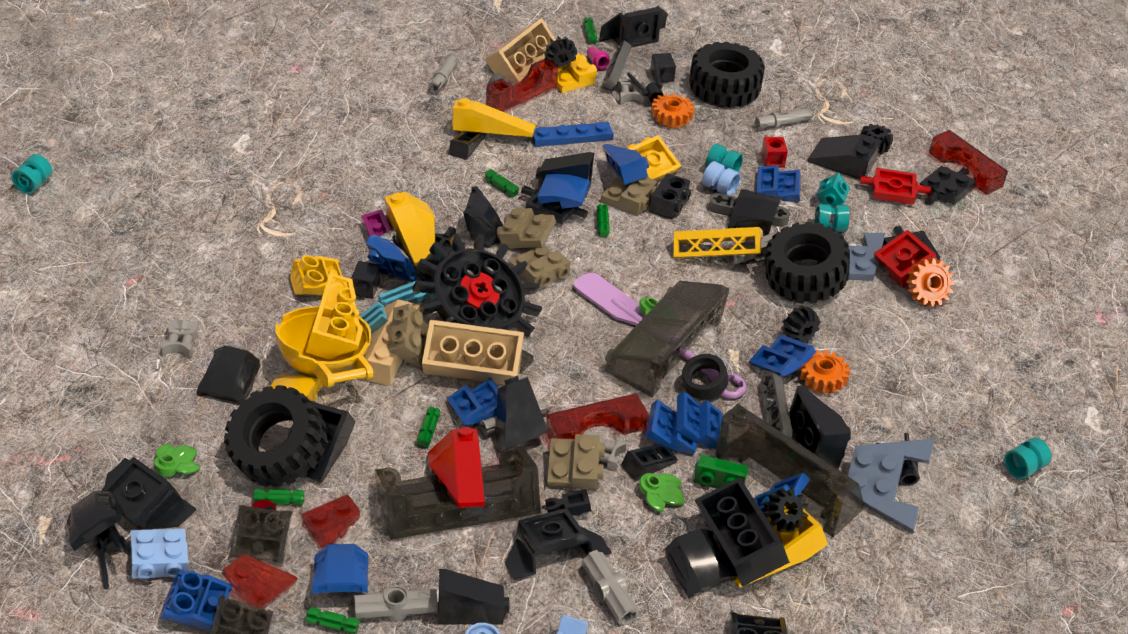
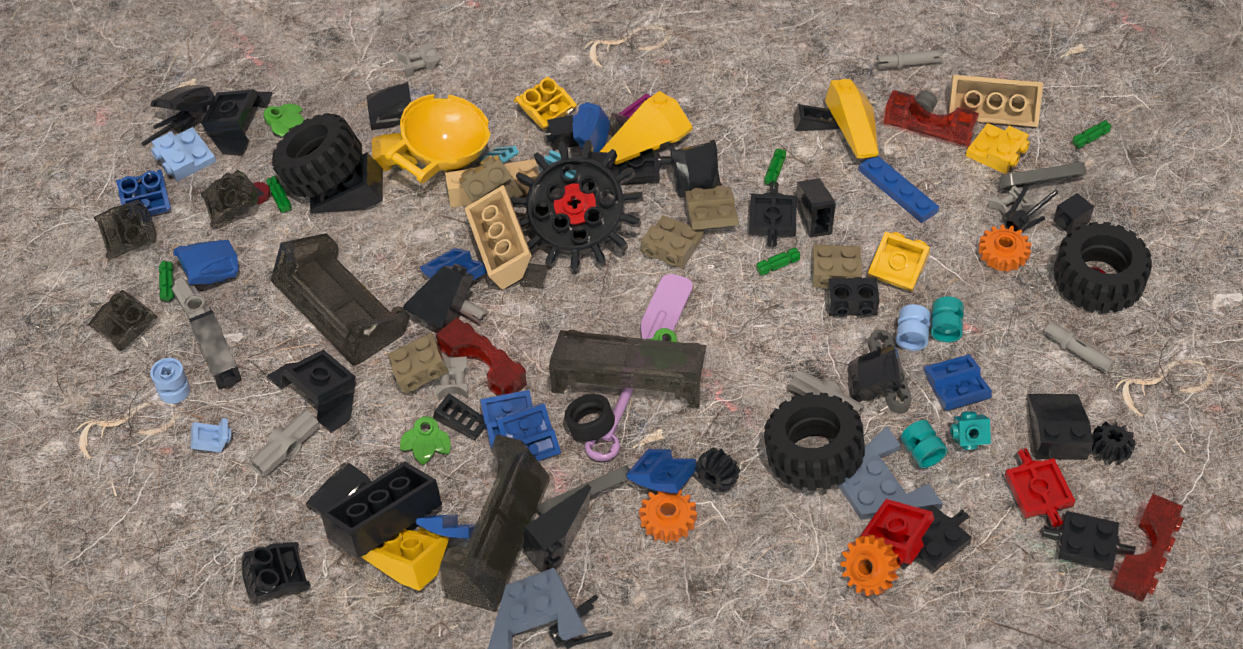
camera: 70 degrees right, 10 degrees up
clear red wing [221,554,298,613] -> none
clear red wing [302,494,360,549] -> none
yellow wedge [306,273,363,359] -> none
green axle [417,406,440,448] -> none
red wedge [428,427,485,507] -> none
blue slope [537,174,590,208] -> none
black gear [544,36,578,70] -> none
black plate [545,489,592,515] -> none
dark pink cone [586,46,610,69] -> none
black piece [599,5,668,48] -> none
blue slope [603,144,649,185] -> none
yellow fence [674,227,763,258] -> none
green bracket [694,455,749,488] -> none
red brick [761,137,788,168] -> none
black gear [763,488,809,533] -> none

